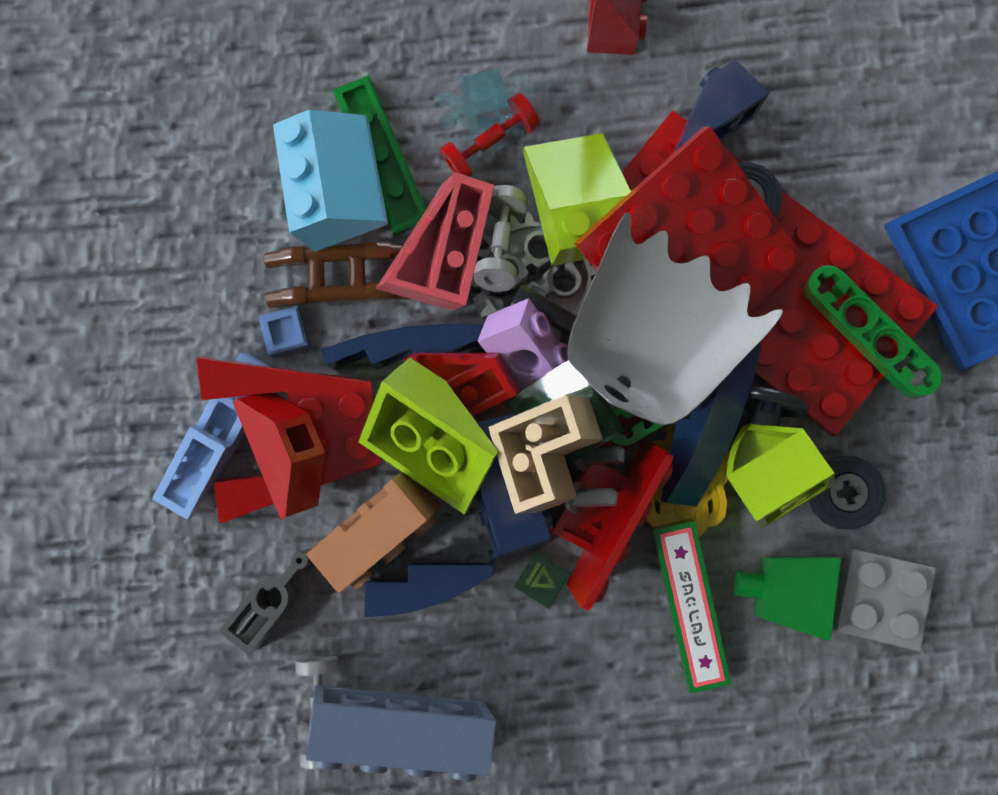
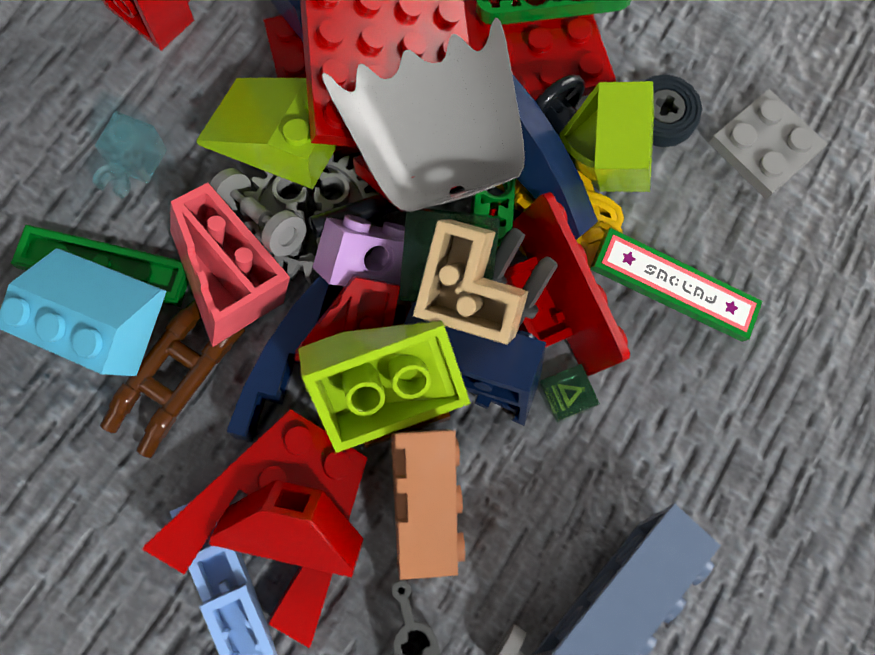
camera: 65 degrees left, 10 degrees down
medium blue tile [258,306,310,357] -> none
dark blue slope [365,563,494,617] -> none
red wheel [439,92,541,177] -> none
green torso [734,555,841,641] -> none

